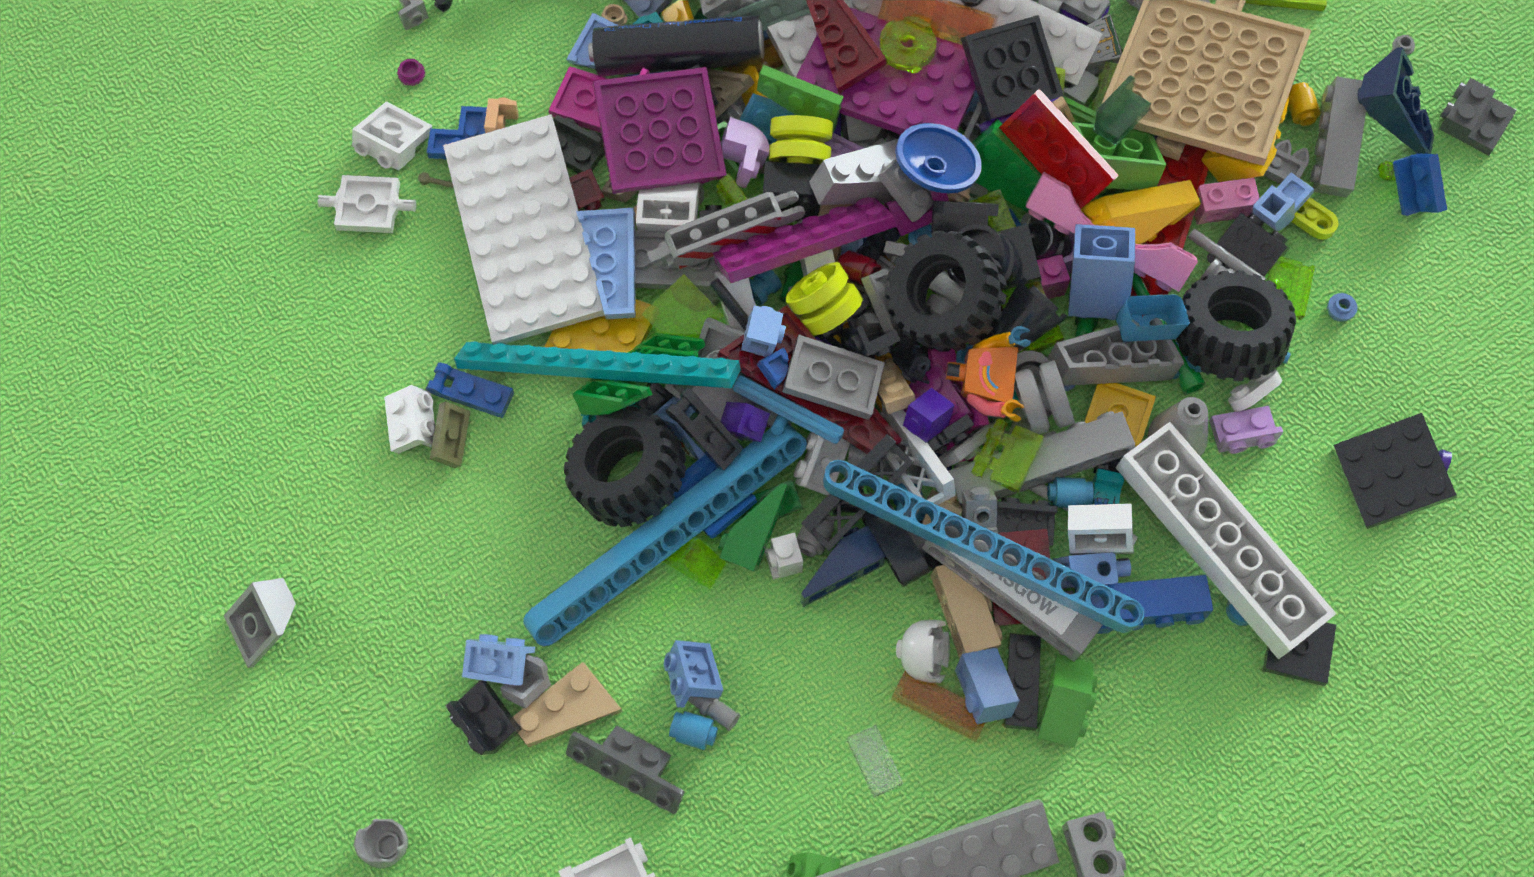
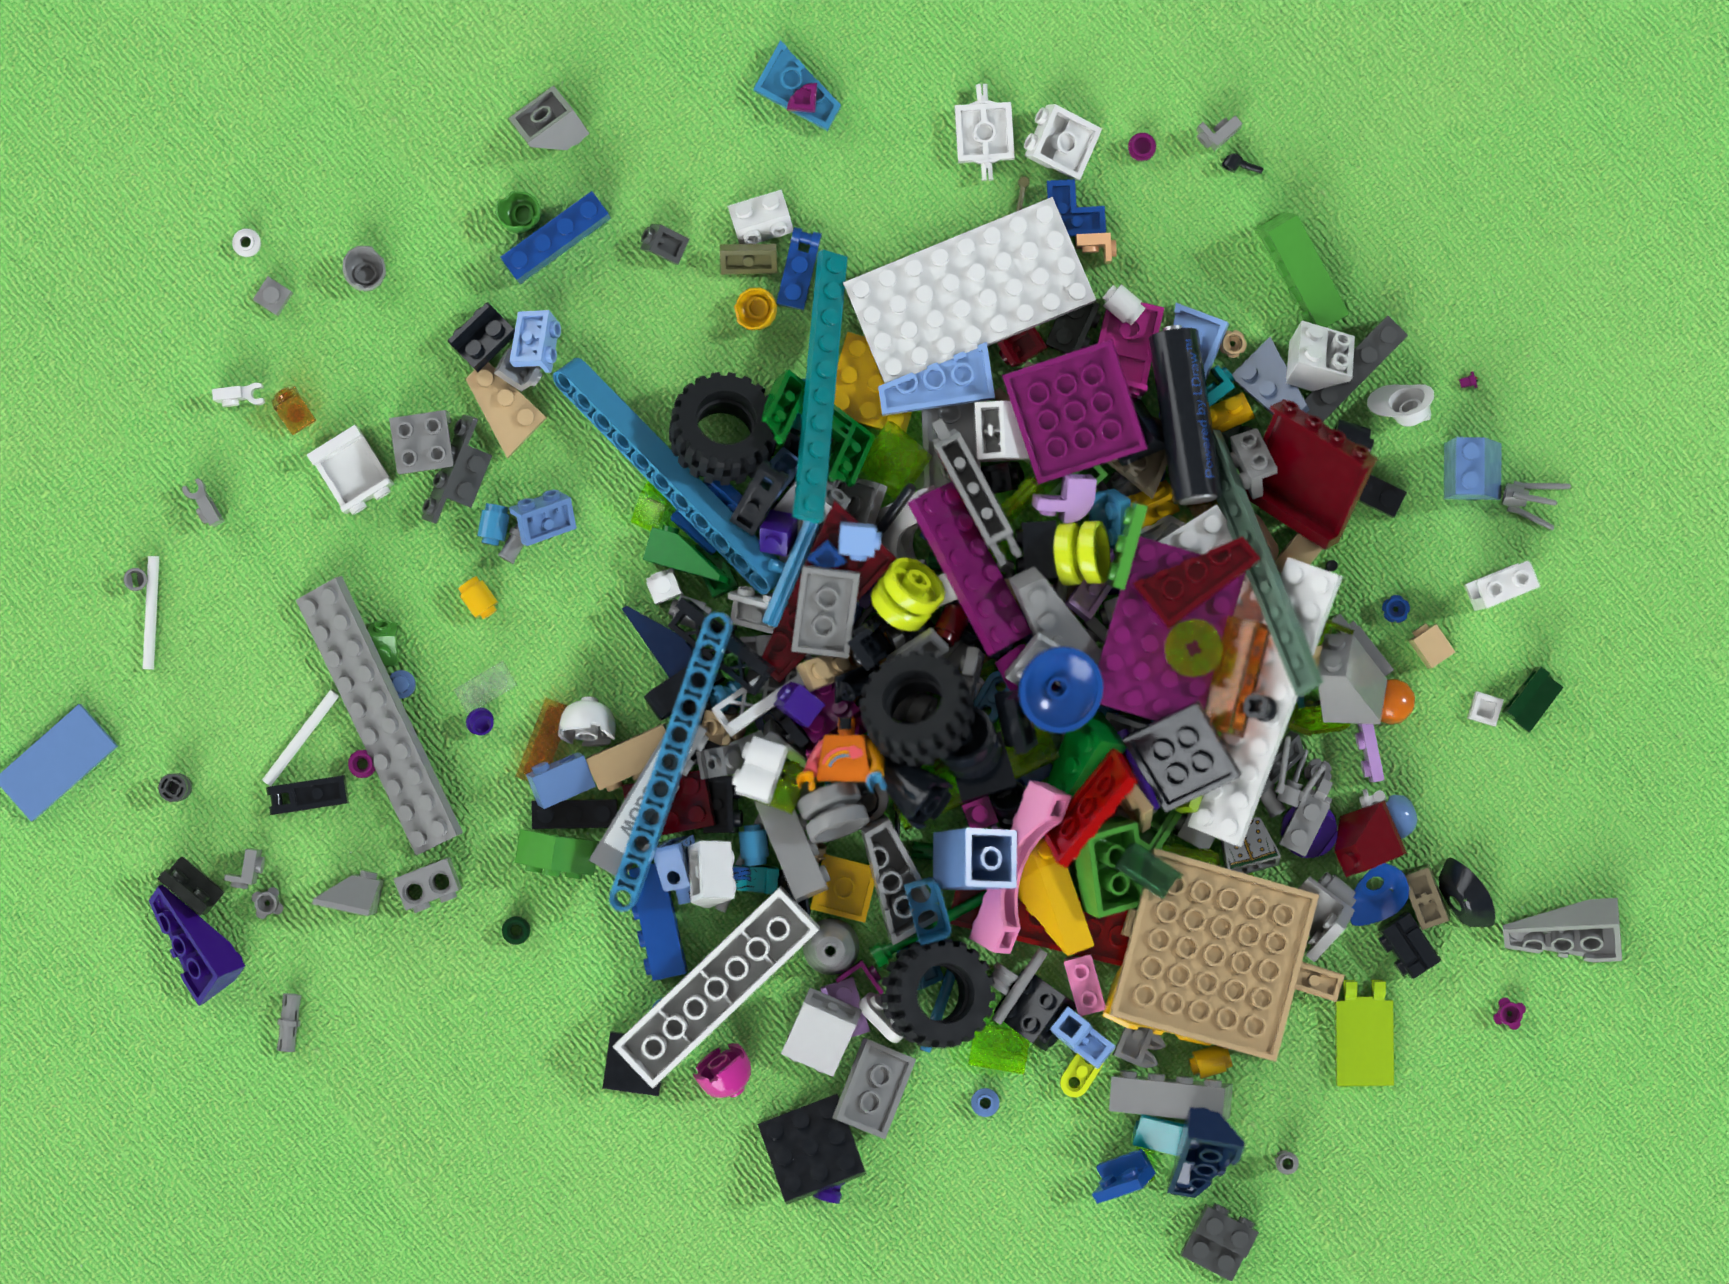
camera: 85 degrees right, 20 degrees up
none -> light grey bracket [389,410,454,474]
none -> medium blue plate [389,670,416,699]
none -> yellow brick [458,576,498,620]
none -> dark purple plate [466,708,494,735]
none -> bright green hair [495,191,541,234]
none -> blue brick [500,191,611,284]
none -> dark green plate [502,916,530,945]
none -> dark grey bracket [640,224,689,265]
none -> dark pink cylinder [693,1043,751,1098]
none -> white brick [732,736,788,804]
none -> yellow hair [734,287,777,330]
none -> dark azure wing [753,40,841,132]
none -> panel [781,988,862,1077]
none -> magenta tile [787,83,817,113]
none -> light grey plate [832,1038,916,1139]
none -> magenta bracket [835,960,884,995]
none -> white brick [1102,284,1145,325]
none -> panel [1133,1115,1184,1156]

